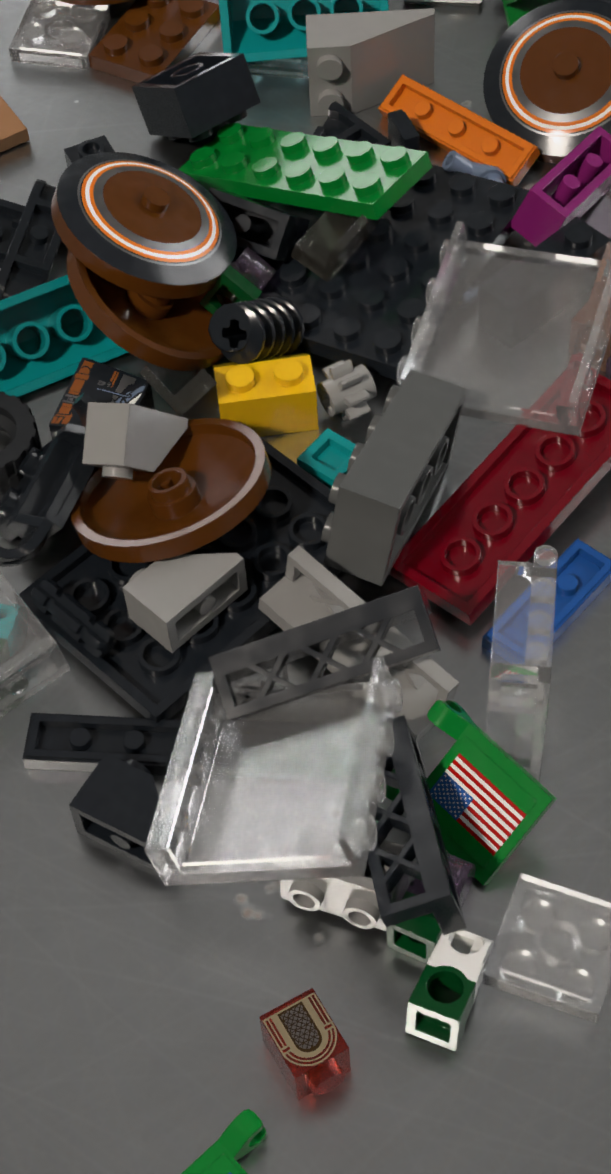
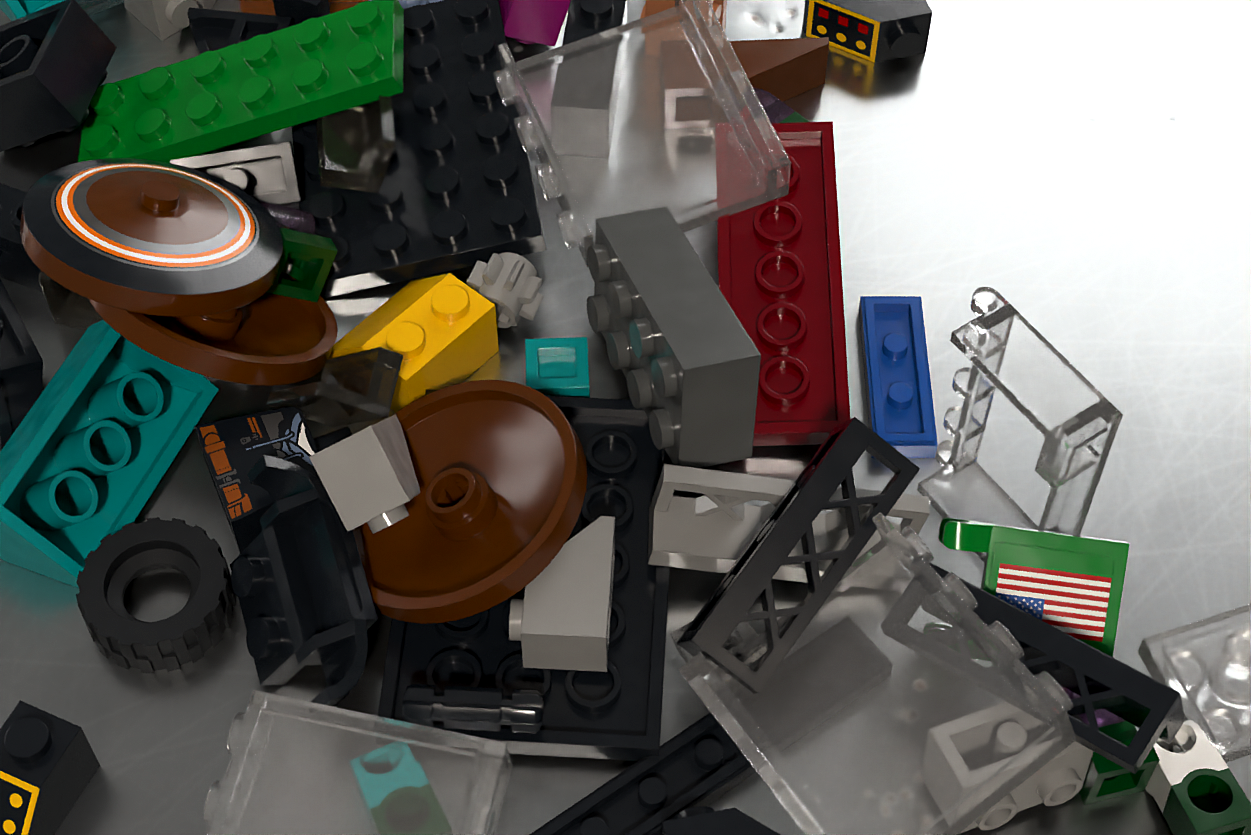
camera: 45 degrees left, 0 degrees up
black piece [208,296,305,364] -> none

